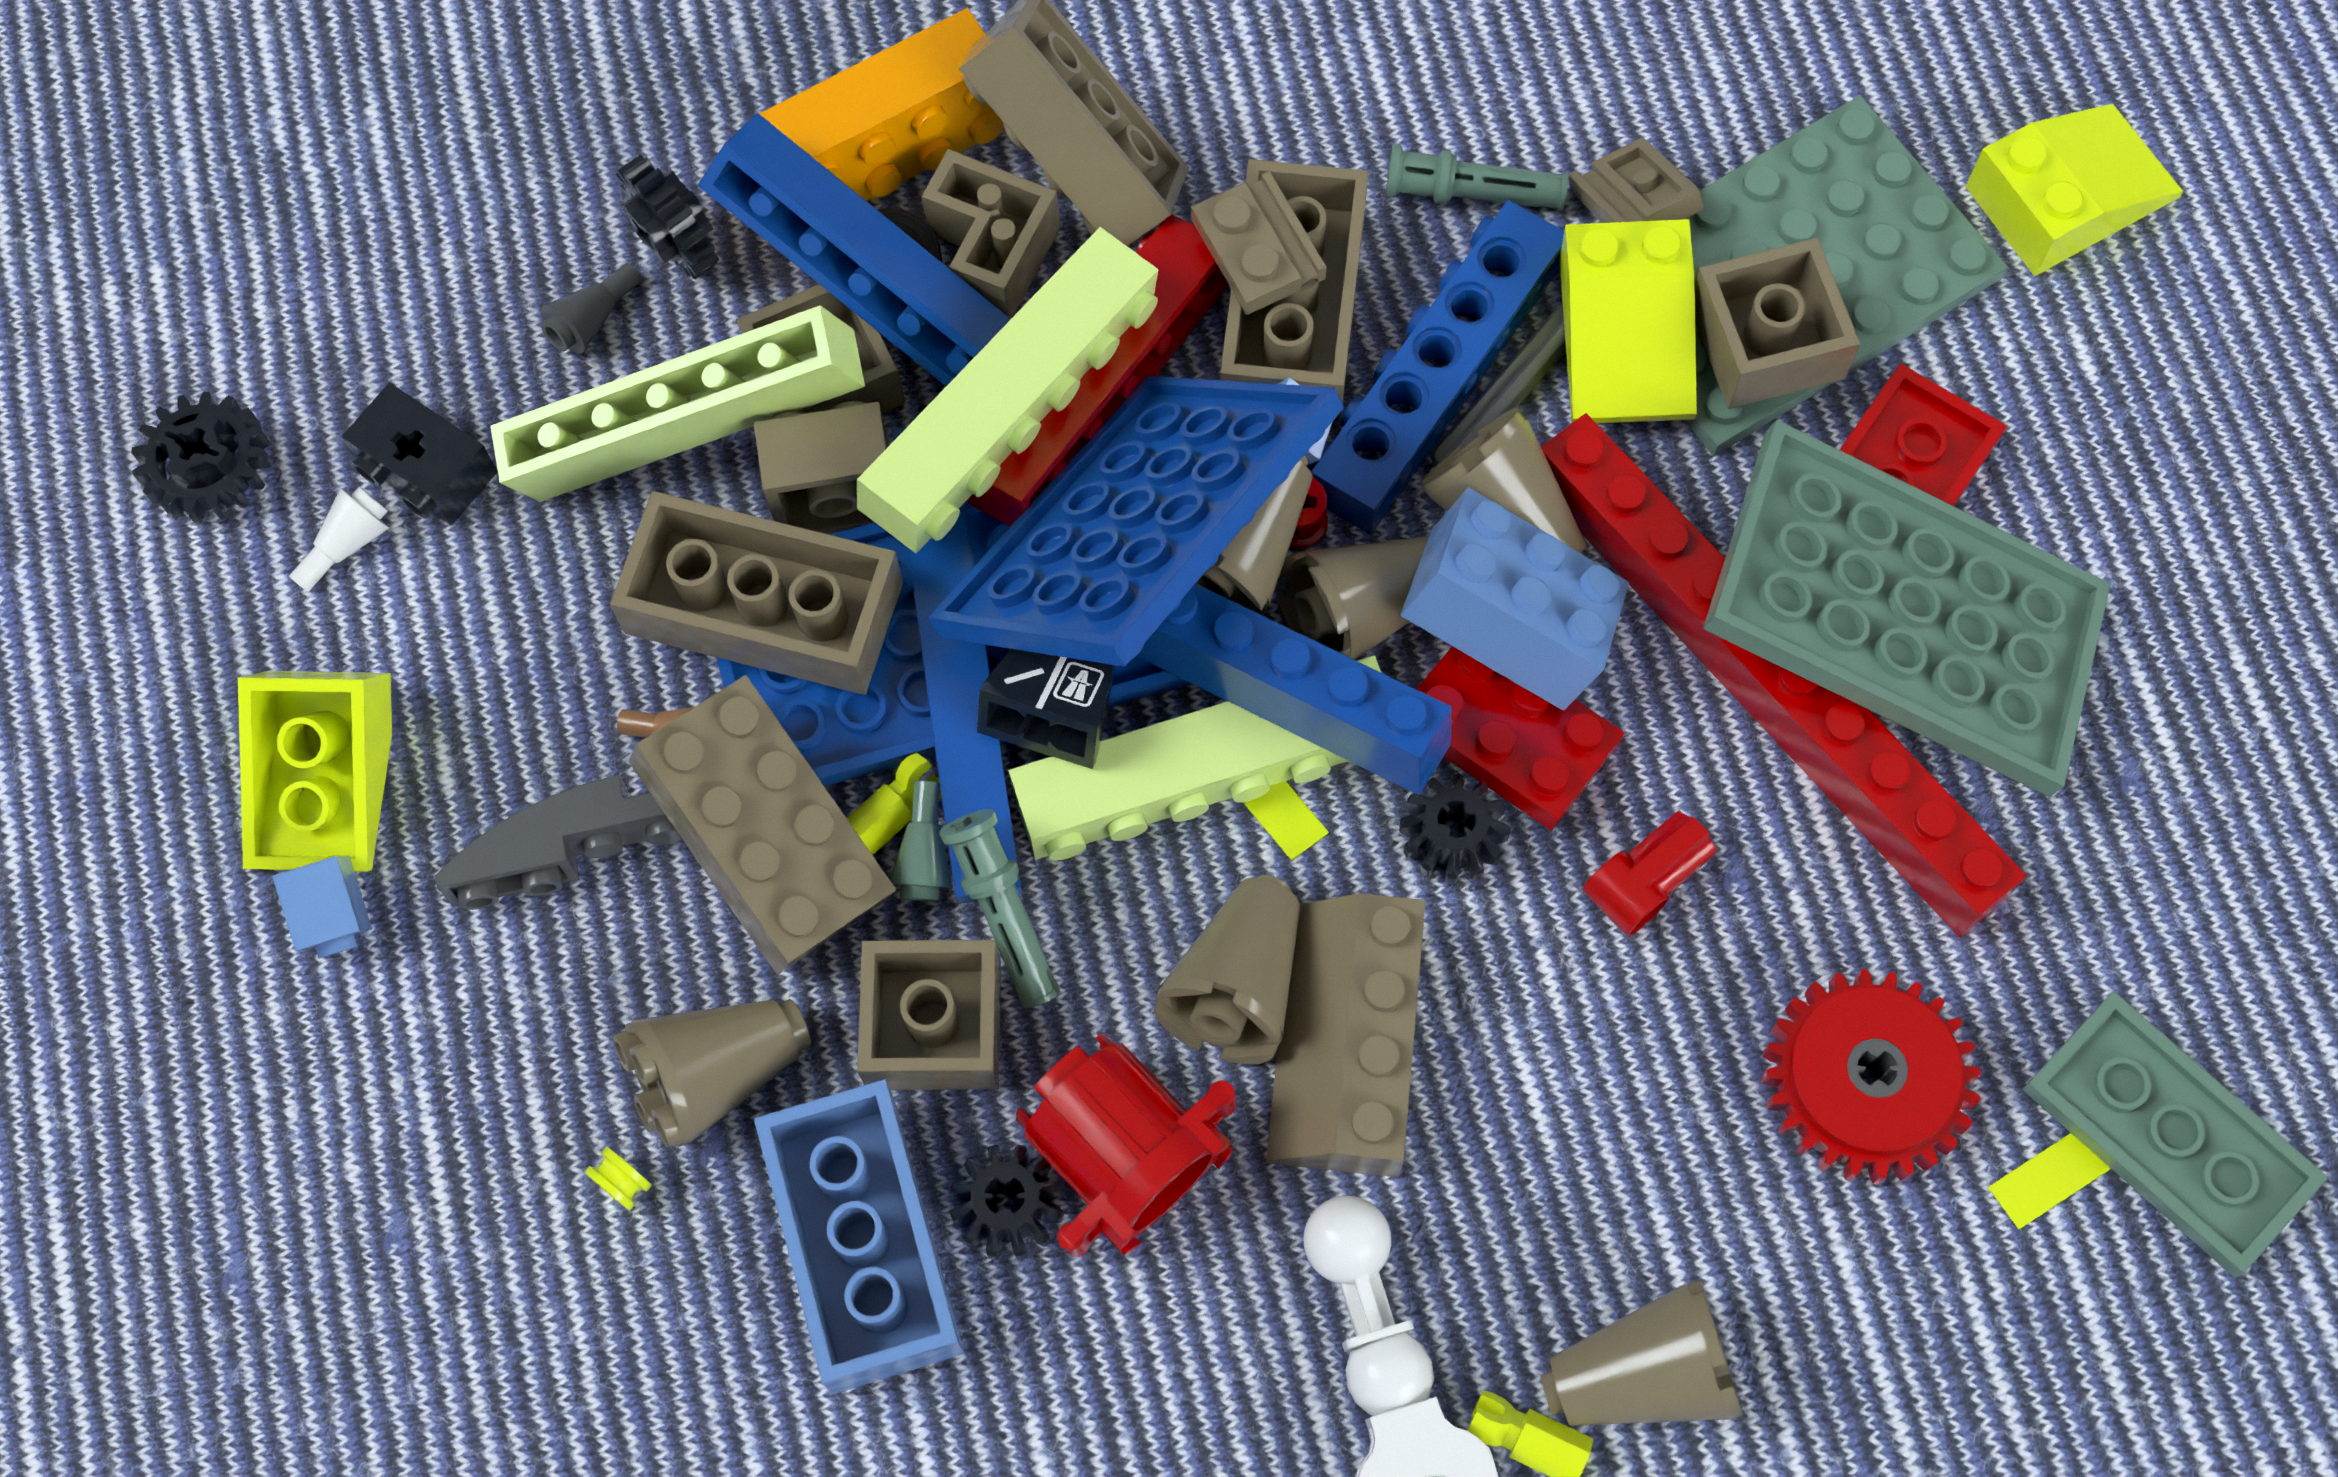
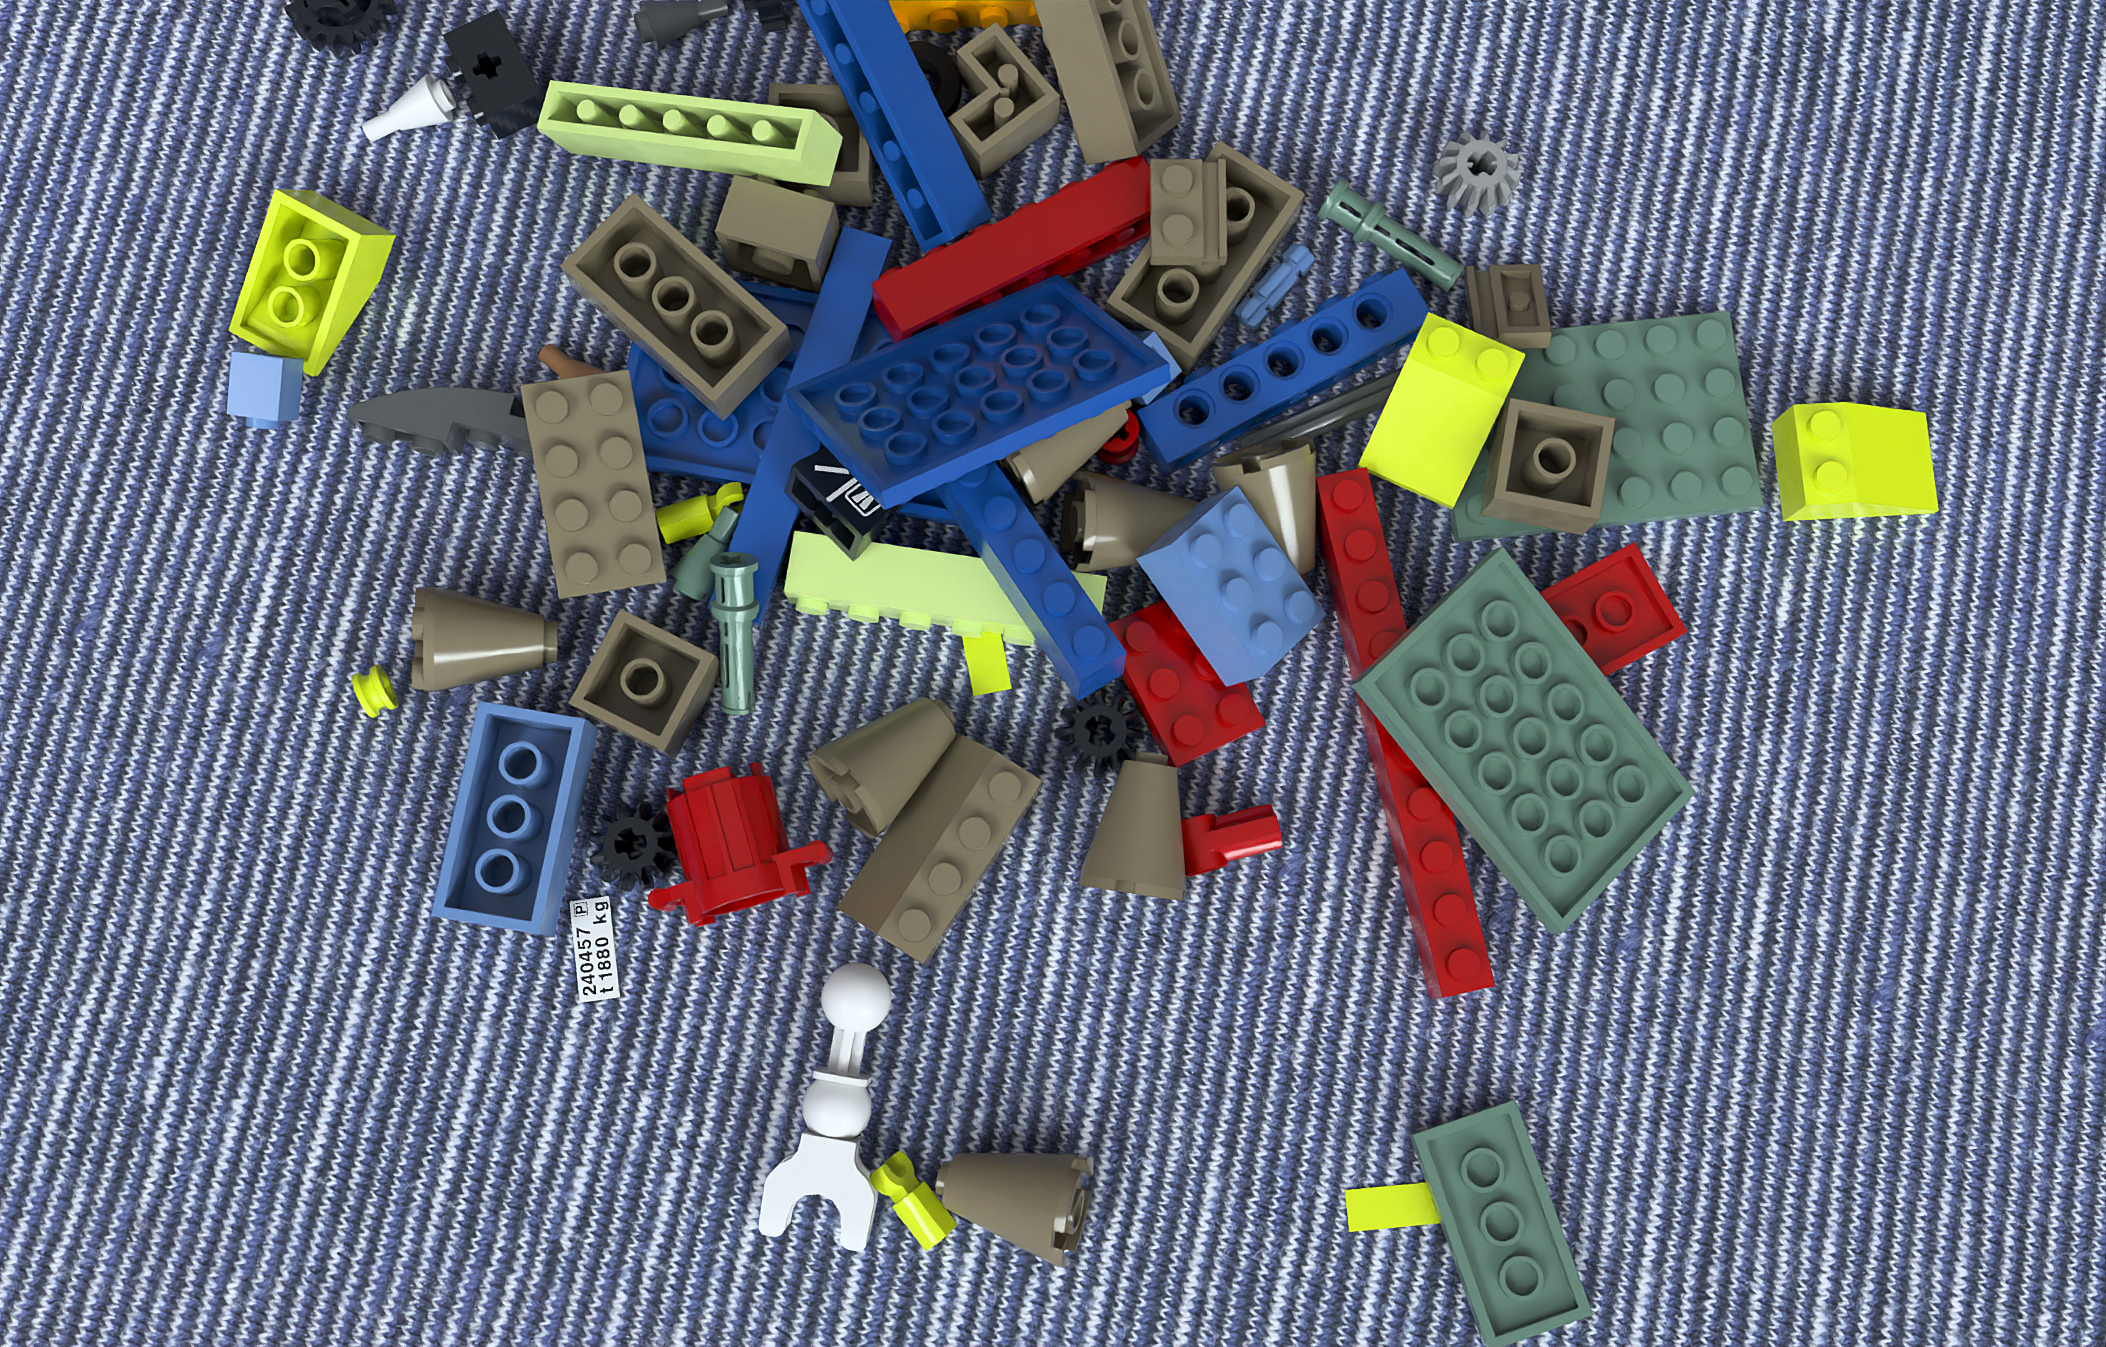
camera: 20 degrees right, 10 degrees up
yellowish green brick [857,227,1159,554] -> none
red gear [1761,969,1981,1184] -> none
none -> white sticker [569,896,620,1003]
none -> dark tan cone [1079,751,1187,902]
none -> medium blue axle [1234,243,1316,330]
none -> light grey gear [1433,128,1521,219]

